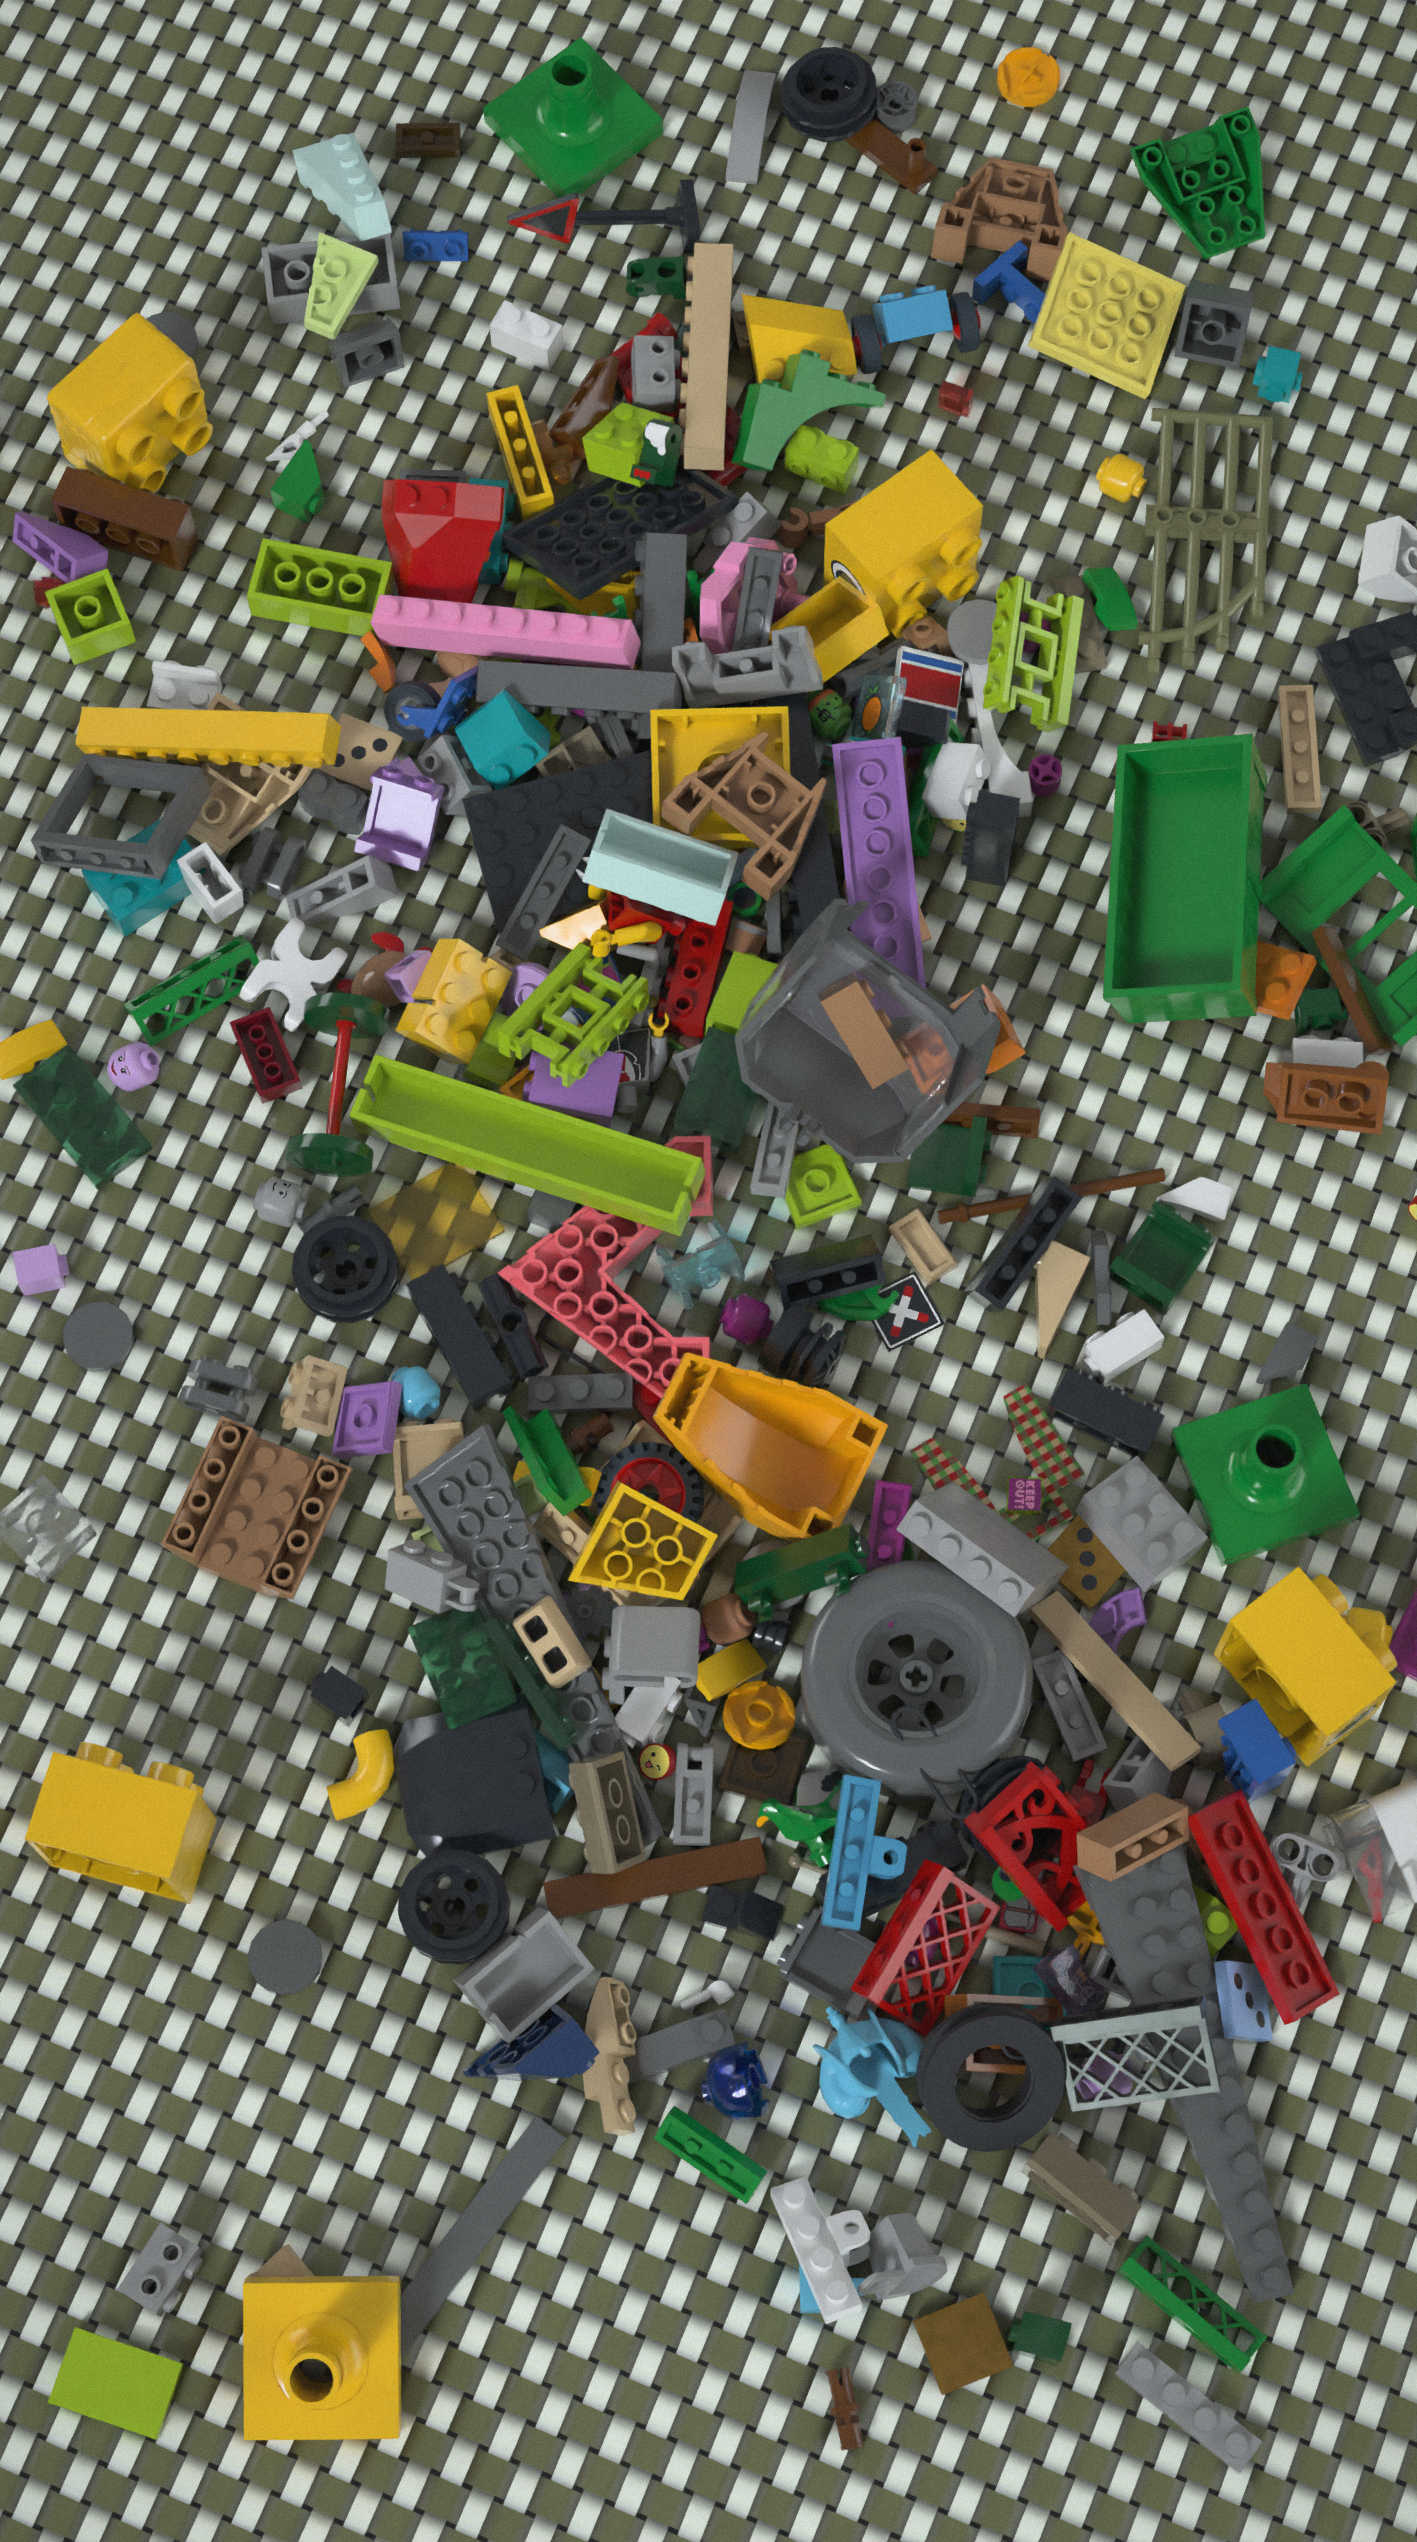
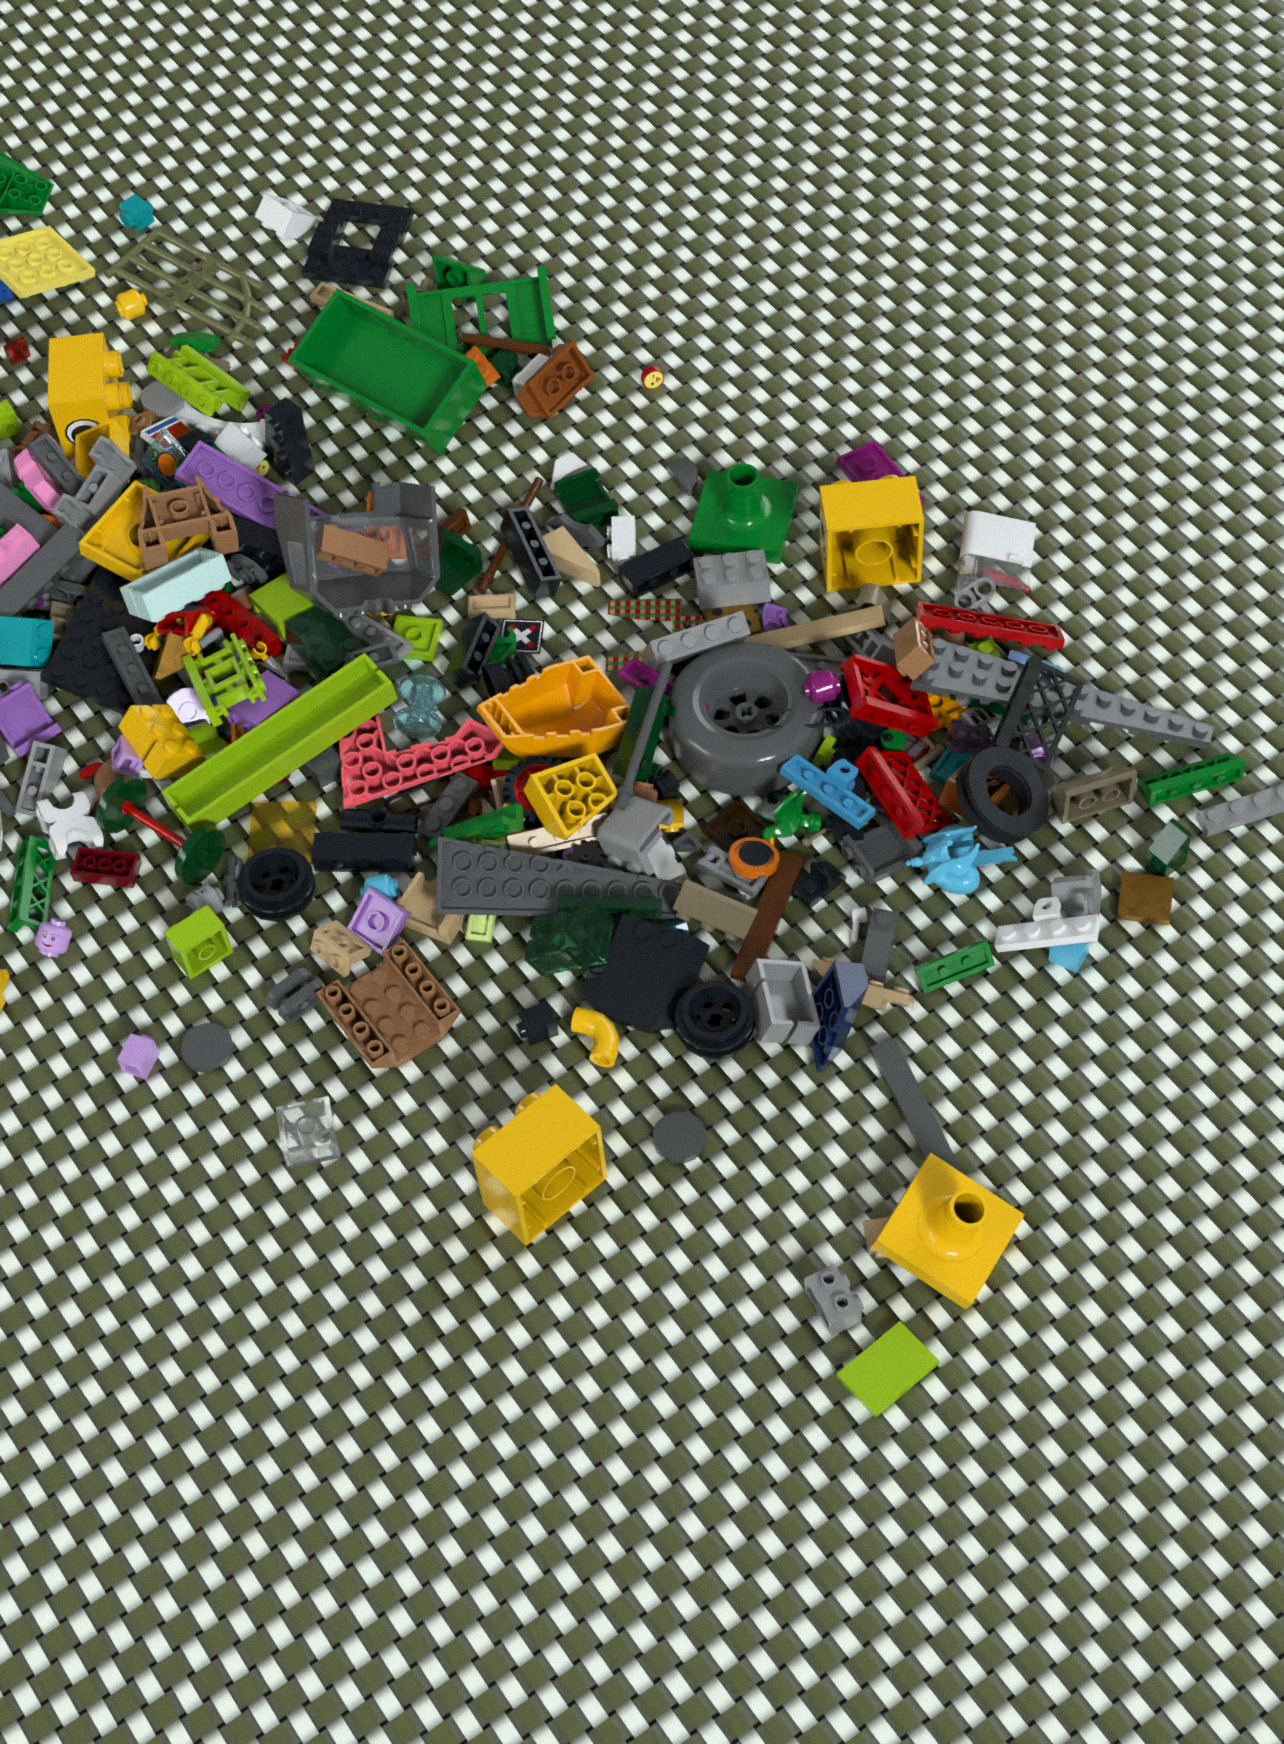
camera: 55 degrees left, 15 degrees down
clear green plate [12,1044,153,1190] -> none
light grey brick [385,1540,479,1614] -> none
tan piece [513,1596,592,1688] -> none
tile [639,1743,677,1780] -> none
clear blue cylinder [702,2041,770,2121] -> none
magenta head [719,1294,774,1346] -> none
light orange tile [722,1680,796,1750] -> none
reddish brown pin [826,2367,864,2451] -> none
tile [1006,1476,1043,1516] -> none
dark grey piece [1174,280,1255,369] -> none
blue wedge [1218,1698,1296,1804] -> none
none -> lime brick [164,905,233,980]
none -> dark grey slope [344,640,400,669]
none -> dark grey bar [615,662,672,810]
none -> tile [728,837,779,879]
none -> magenta head [802,669,841,704]
none -> lime plate [812,734,836,769]

